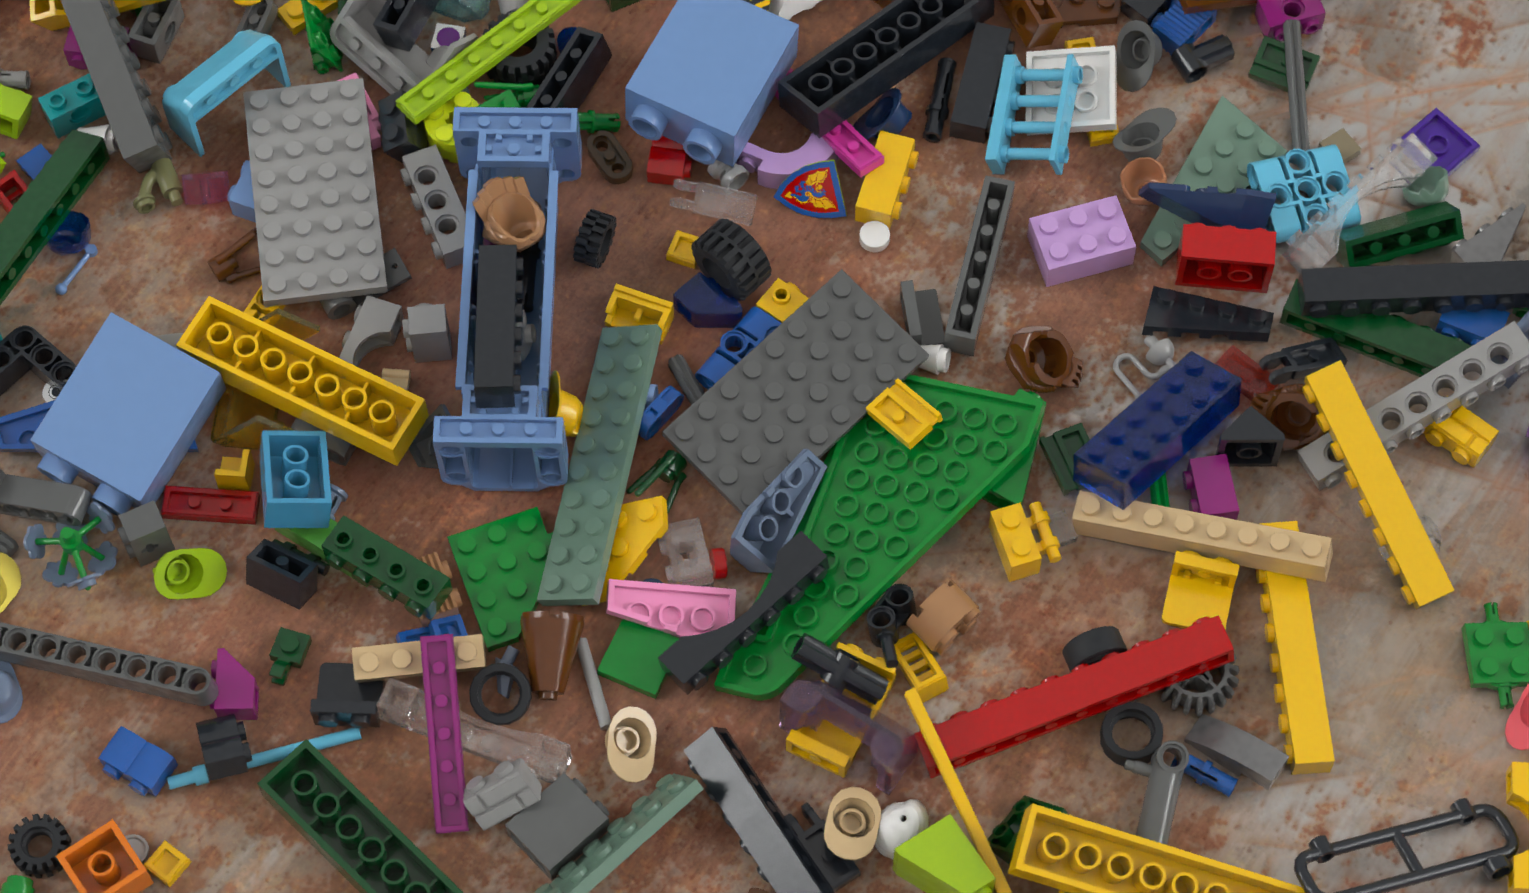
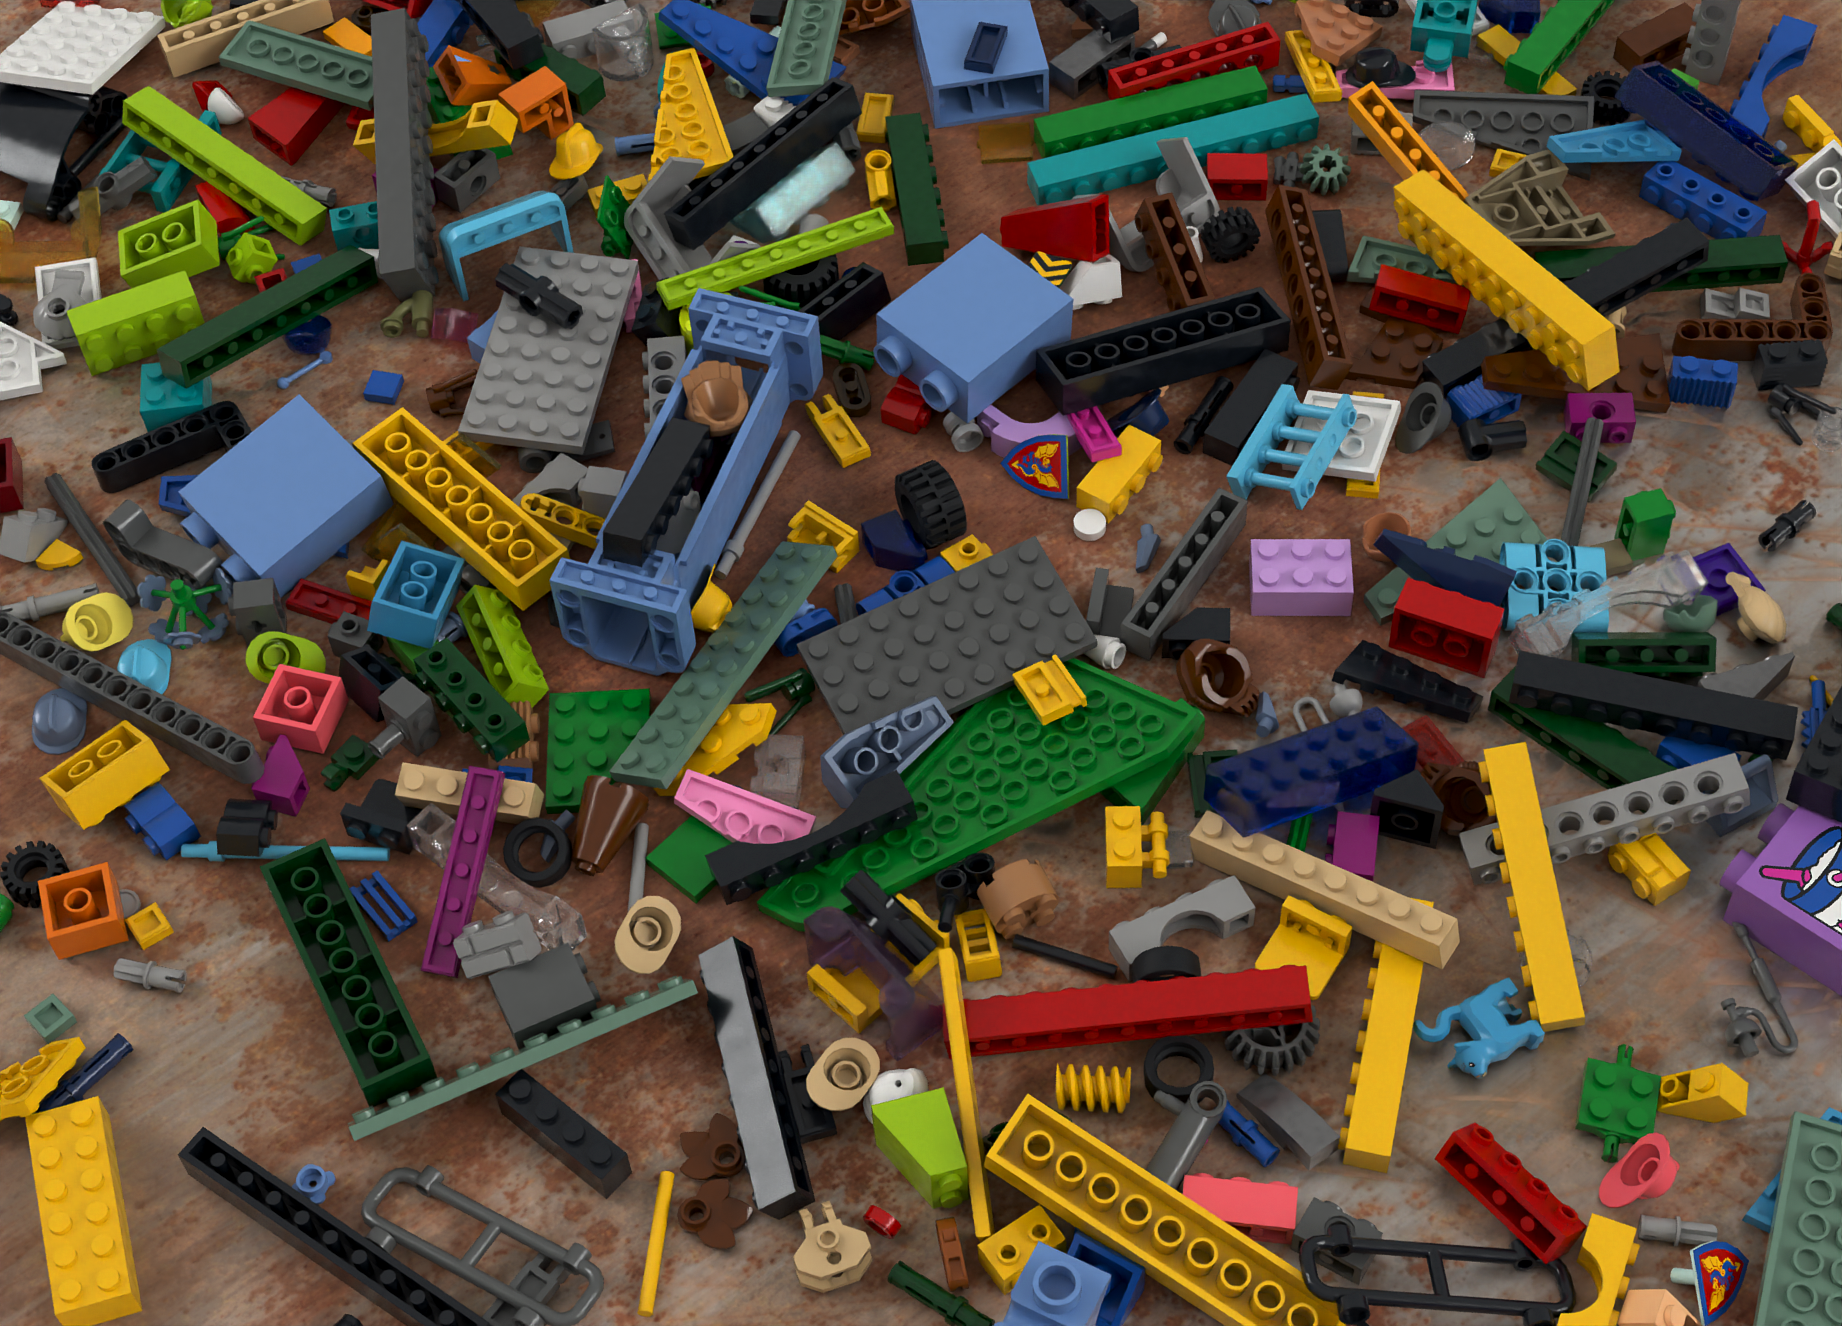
camera: 20 degrees right, 10 degrees down
black tyre [573,209,617,268] -> none
yellow tile [666,230,699,269] -> none
clear hinge [670,179,758,226] -> none
red tile [710,547,728,580] -> none
dark grey piece [1113,107,1177,162] -> none
black hinge [1259,337,1348,385] -> none
none -> yellow brick [39,720,170,830]
none -> medium azure piece [117,639,172,694]
none -> coral brick [253,664,349,754]
none -> dark grey brick [327,611,384,657]
none -> blue tile [349,870,418,942]
none -> blue tile [363,370,404,405]
none -> dark grey brick [367,676,442,760]
none -> lime brick [456,585,549,708]
none -> black piece [495,263,583,329]
none -> yellow beam [519,493,605,549]
none -> light grey bar [714,430,801,579]
none -> yellow hinge [805,394,871,468]
none -> black bar [1012,934,1118,980]
none -> yellow piece [1055,1063,1131,1114]
none -> light grey arch [1108,875,1256,982]
none -> sand blue bar [1136,524,1161,573]
none -> black slope [1162,607,1230,660]
none -> coral brick [1183,1173,1298,1245]
none -> sand blue bar [1255,691,1280,737]
none -> dark grey brick [1291,1197,1383,1285]
none -> dark azure animal [1413,977,1545,1079]
none -> red brick [1434,1122,1587,1264]
none -> green brick [1614,488,1676,561]
none -> tan animal [1725,572,1787,644]
none -> black pin [1758,500,1816,552]

